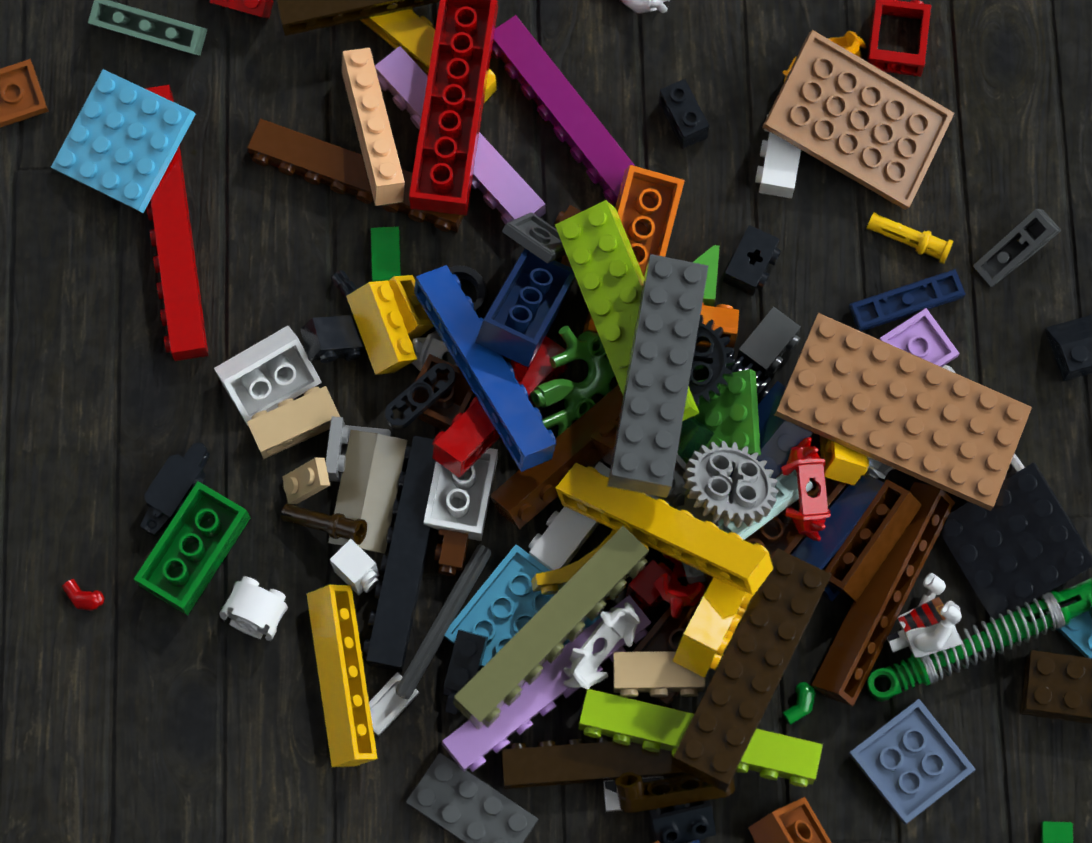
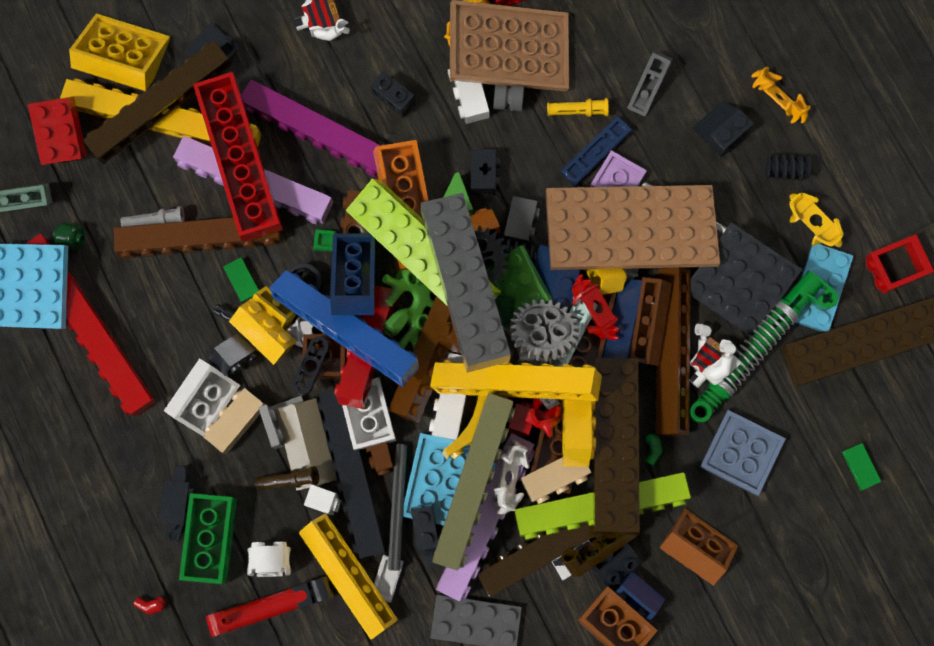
camera: 20 degrees left, 5 degrees up
tan plate [283,458,330,504] -> none
light nougat brick [342,48,405,206] -> none
dark grey tile [502,212,566,264] -> none
none -> dark green head [53,222,86,251]
none -> light grey pin [121,206,185,227]
none -> red piece [205,576,335,637]
none -> green tile [313,229,337,252]
none -> dark grey wheel [494,85,524,112]

